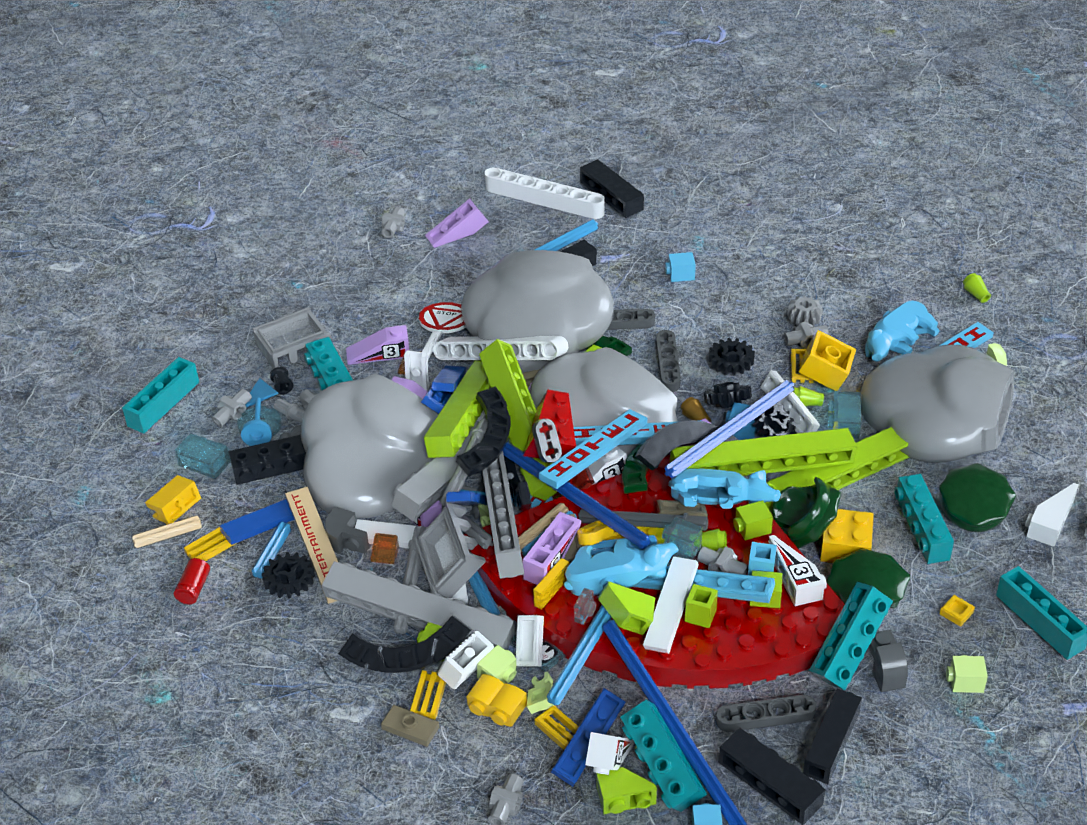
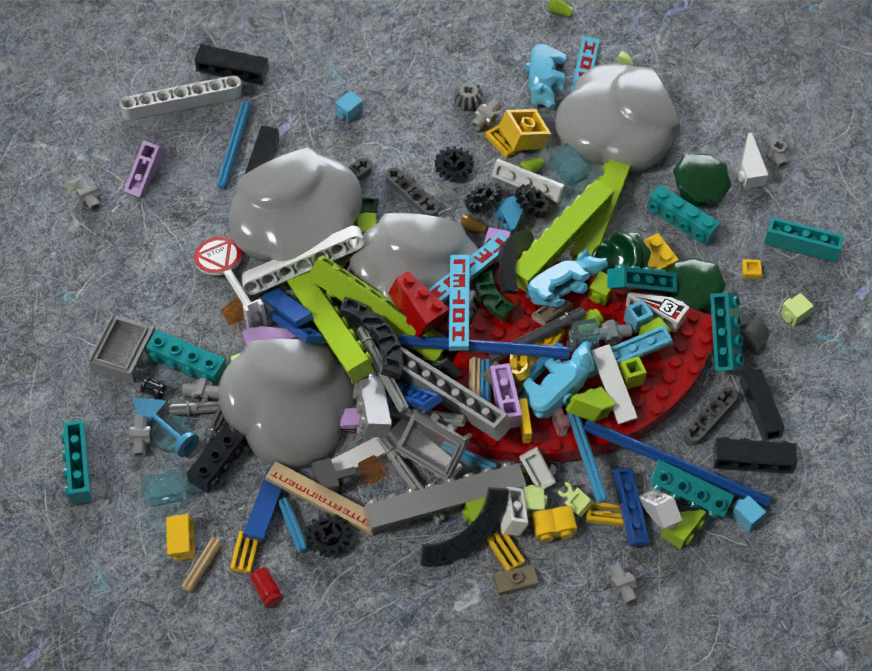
camera: 45 degrees left, 15 degrees up
lavender slope [346,325,409,365] -> none
beam [532,419,562,463] -> none
axle [664,380,794,478] -> none
none -> teal brick [607,265,677,294]

